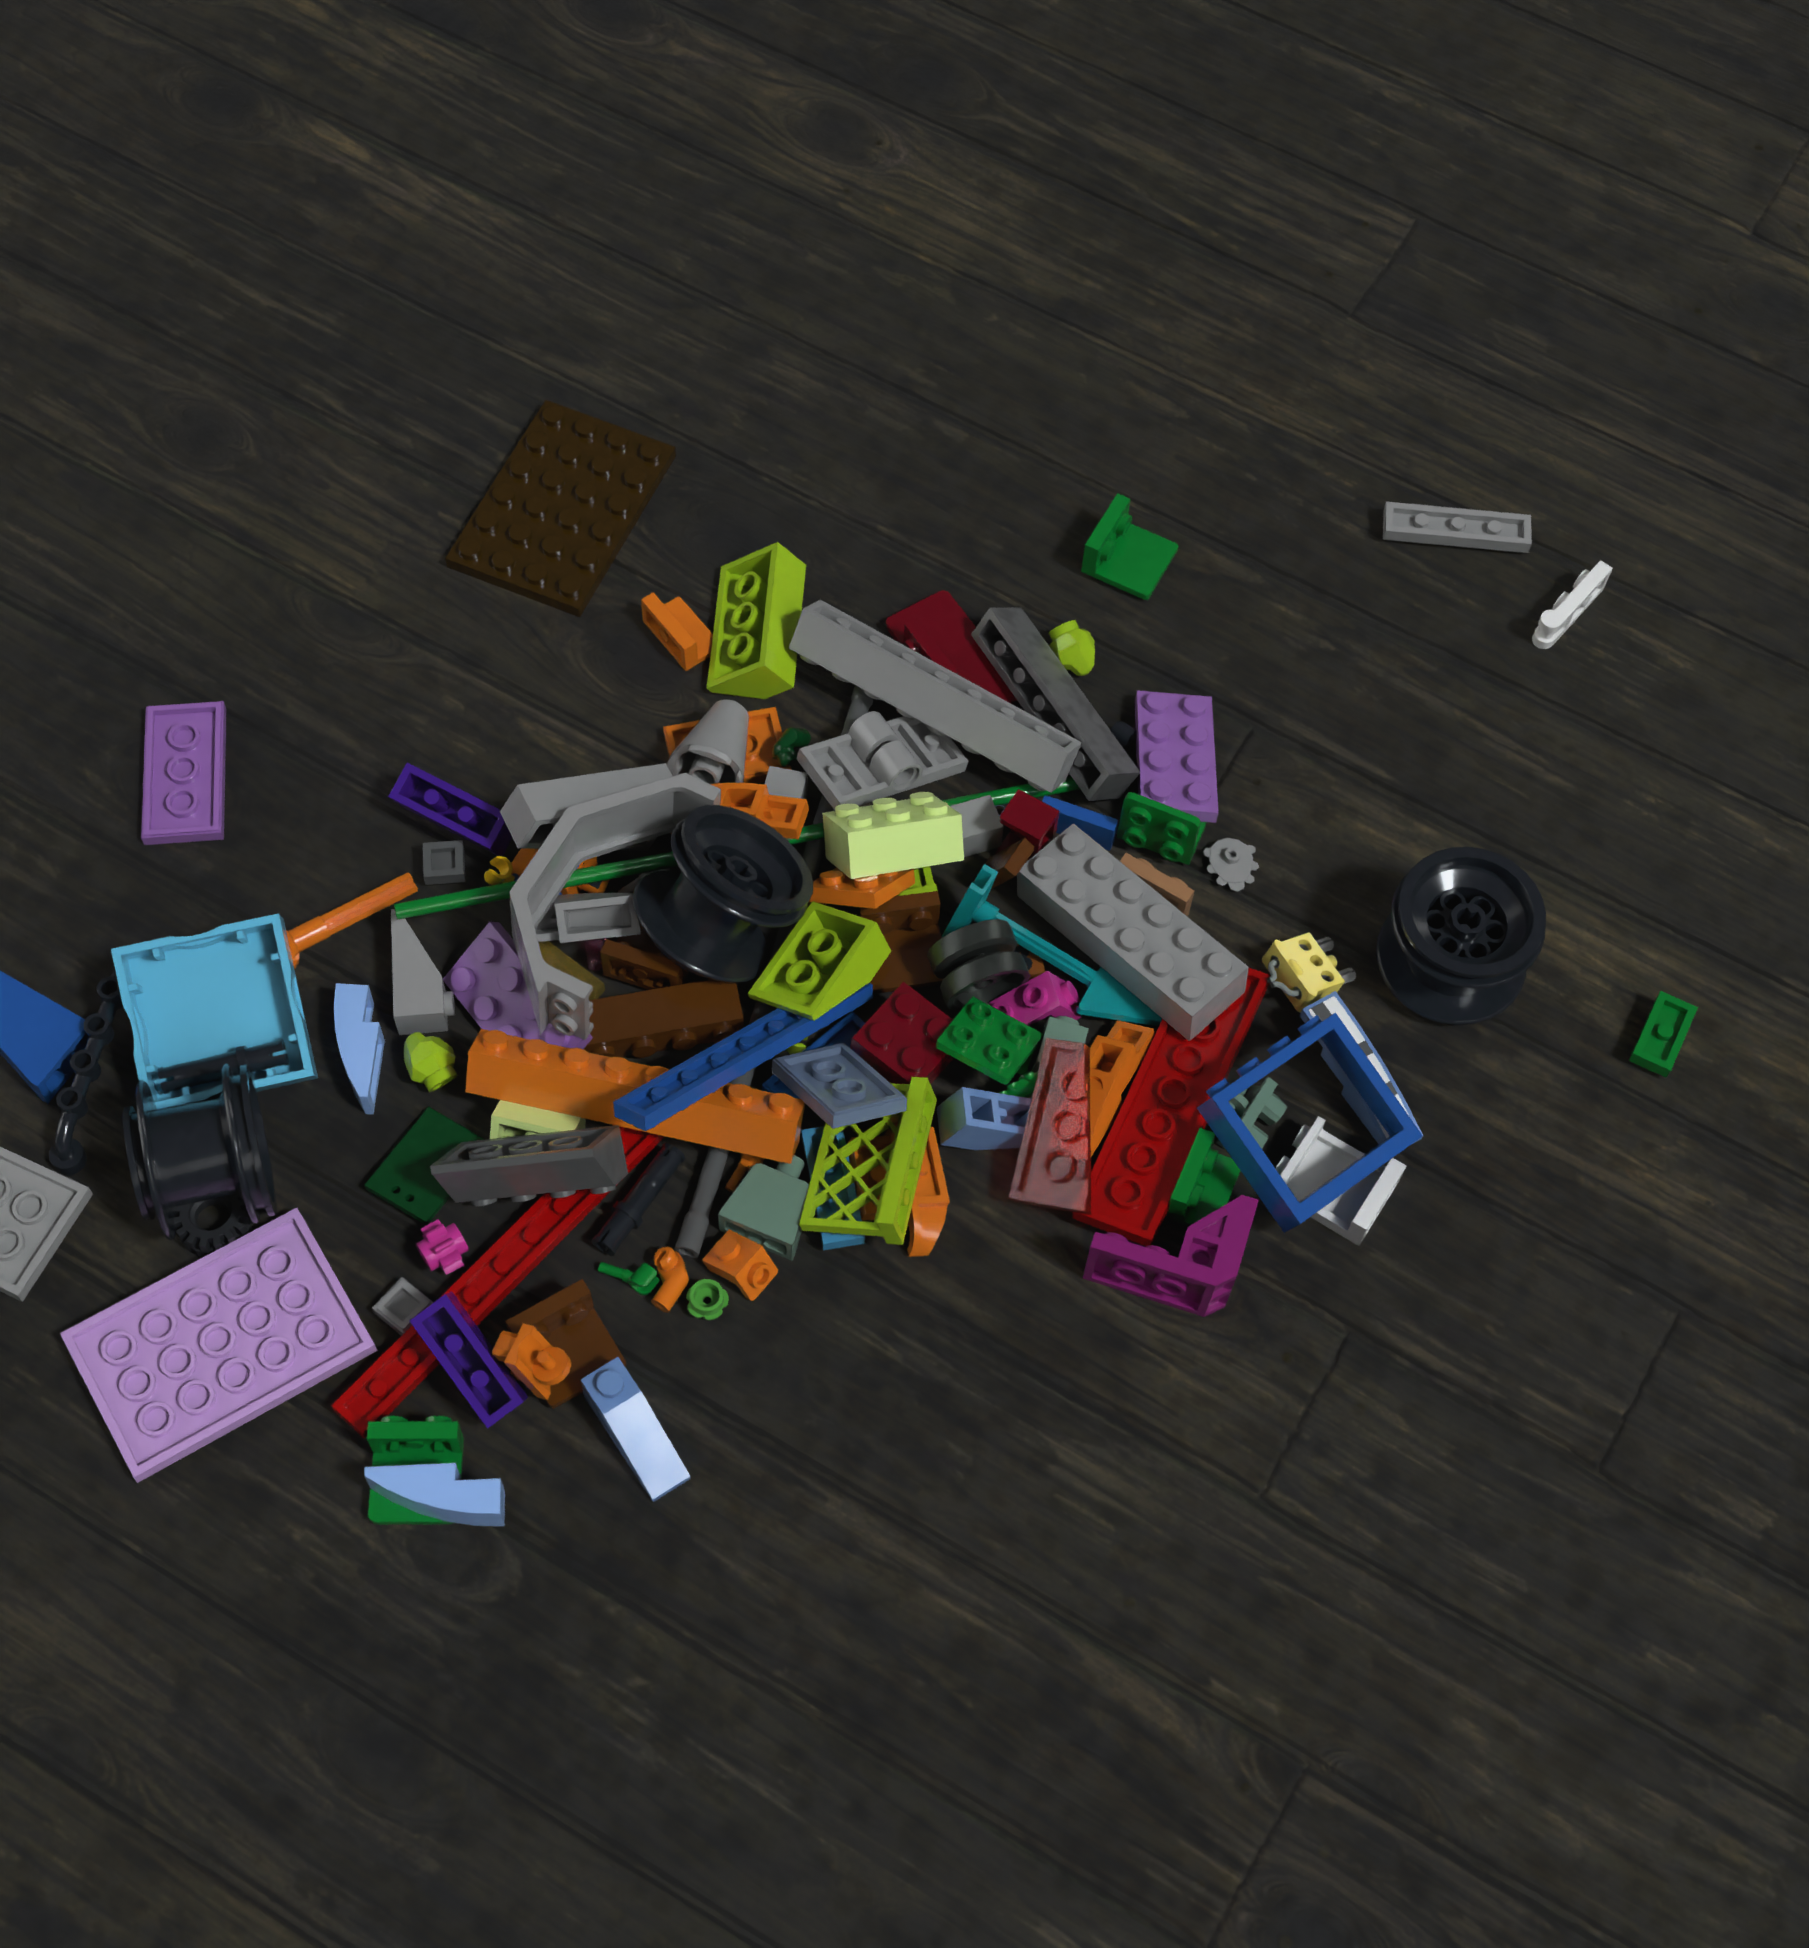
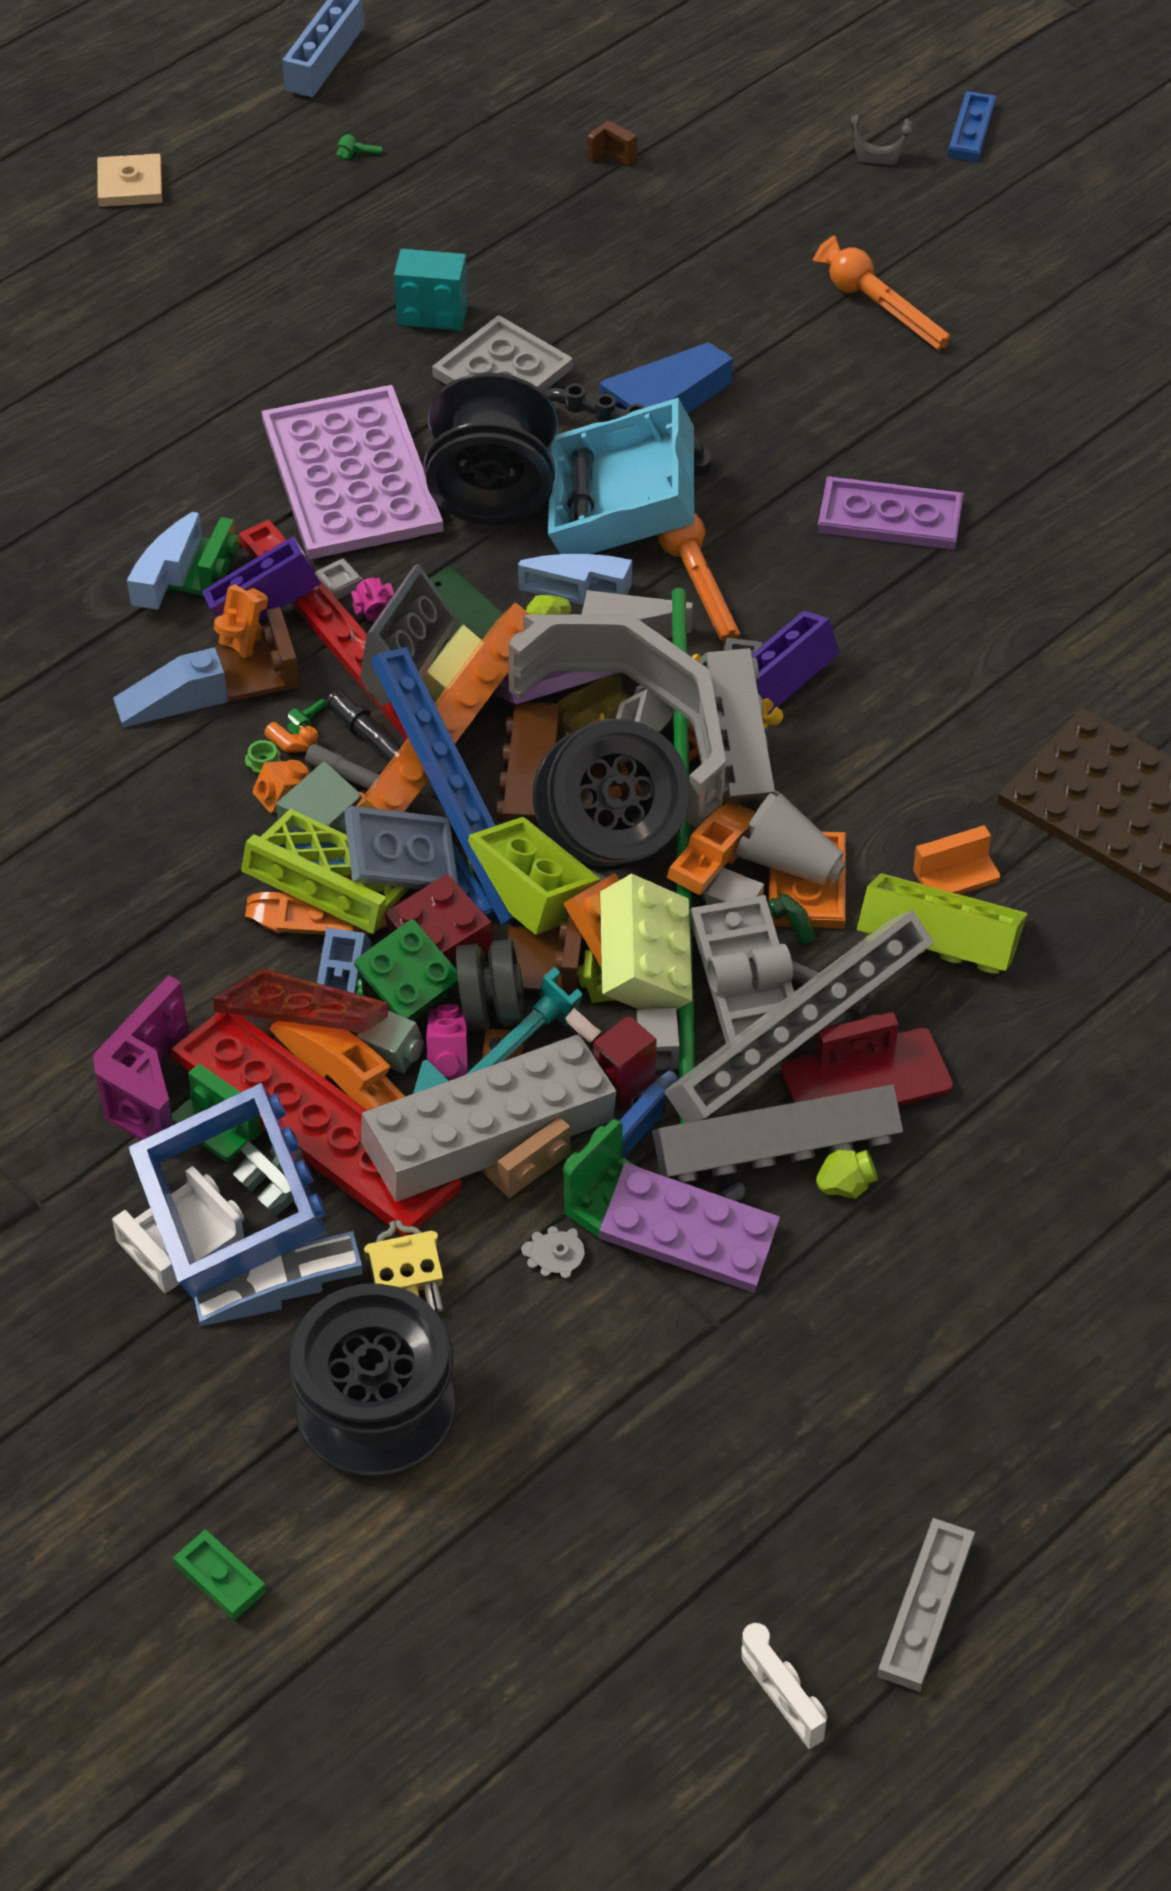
camera: 110 degrees right, 10 degrees down
green bracket [1081,493,1178,600] -> none

